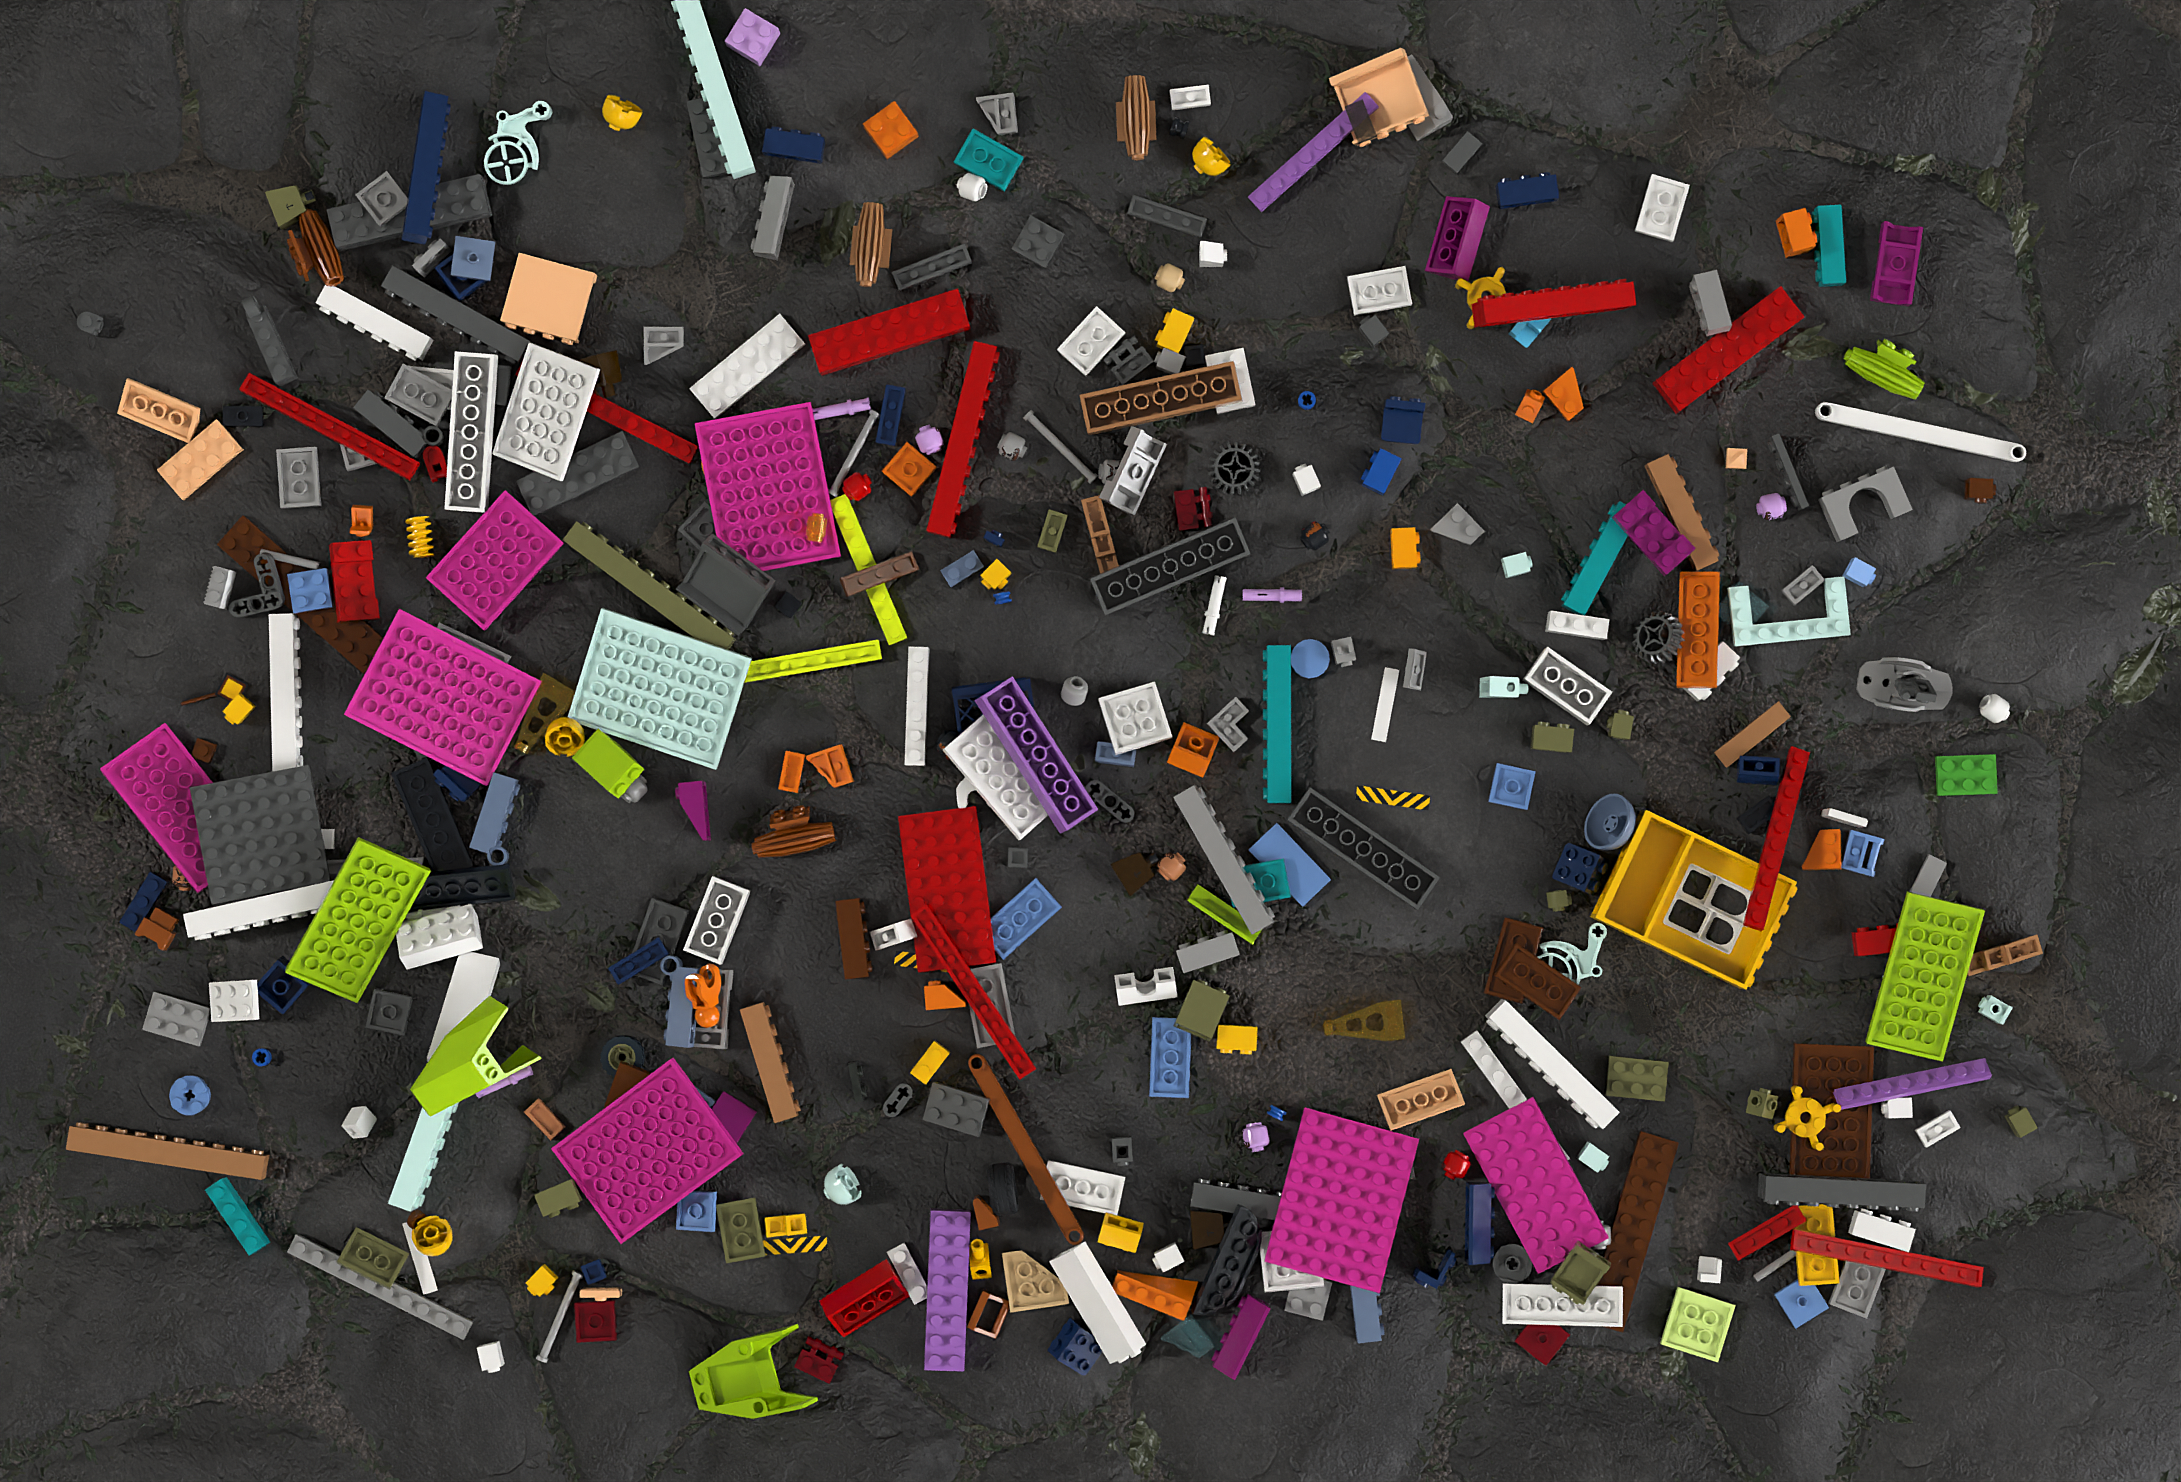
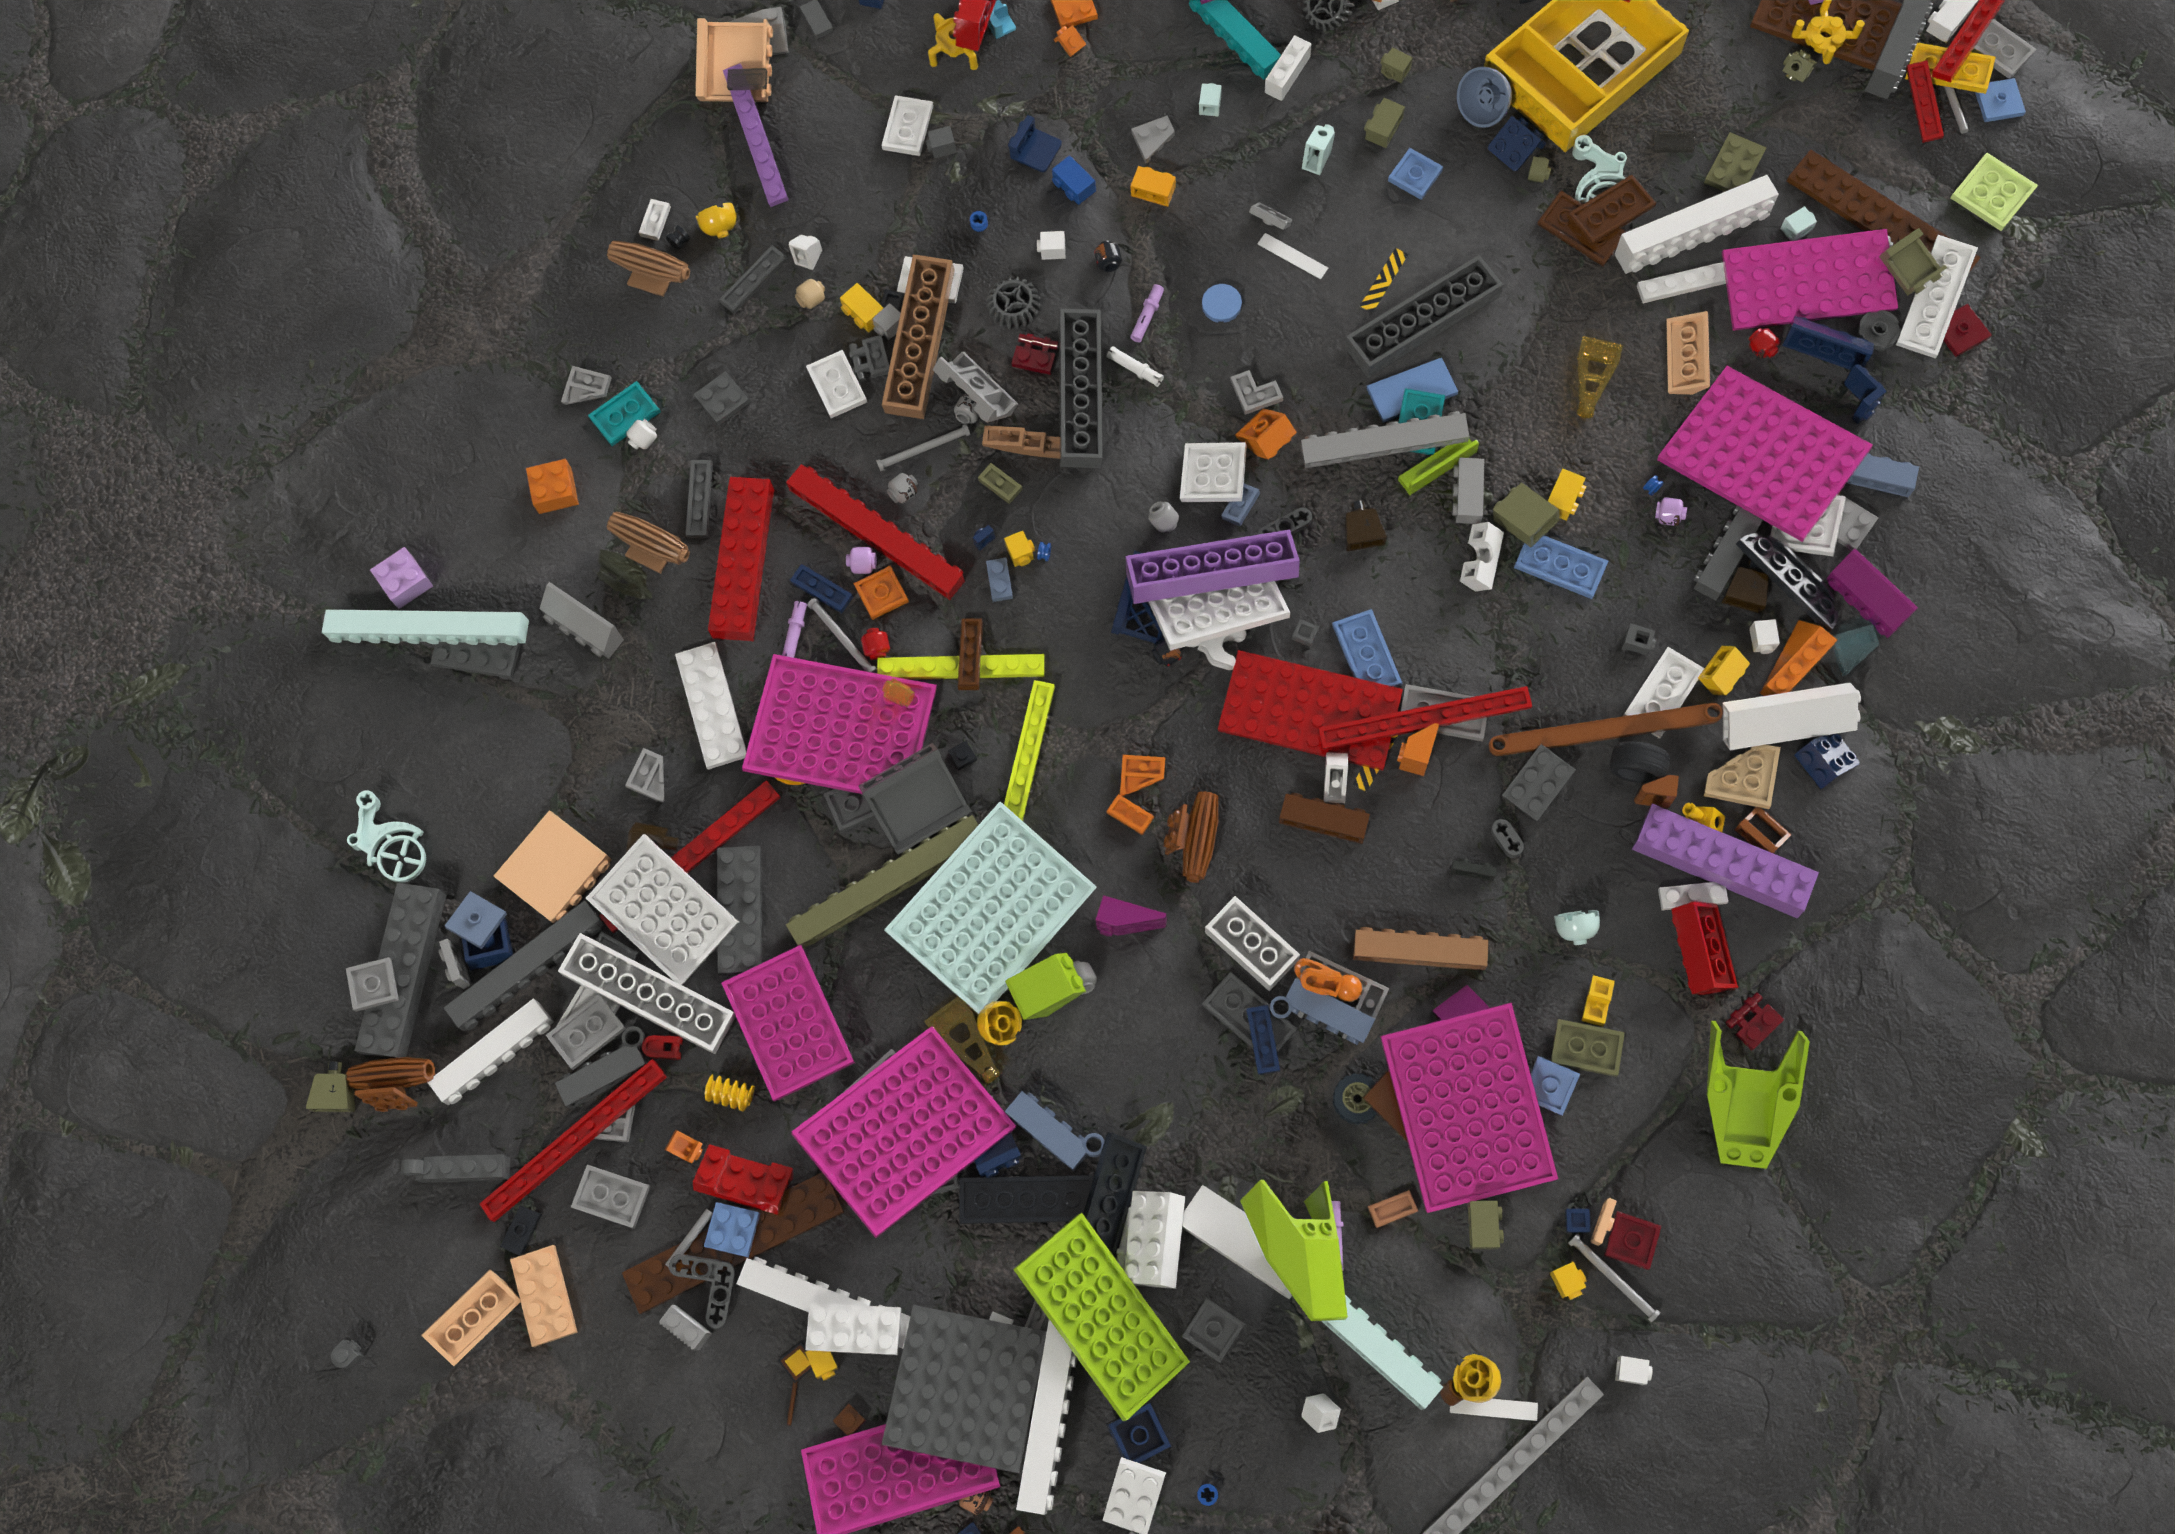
camera: 60 degrees left, 15 degrees down
olive plate [337,1227,409,1290] -> none
dark blue brick [401,91,451,245] -> none
yellow cylinder [602,95,642,131] -> none
dark blue brick [762,127,825,164] -> none
sticker [763,1236,828,1255] -> none
white brick [905,647,929,766] -> none
yellow brick [910,1041,950,1085] -> none
nougat head [1157,852,1186,881] -> none
teal brick [1263,645,1291,803] -> none
light grey brick [1331,637,1356,667] -> none
magenta slope [1425,196,1490,281] -> none
white brick [1523,647,1612,725] -> none
white panel [1697,1256,1722,1283] -> none
none -> white plate [805,1303,901,1355]

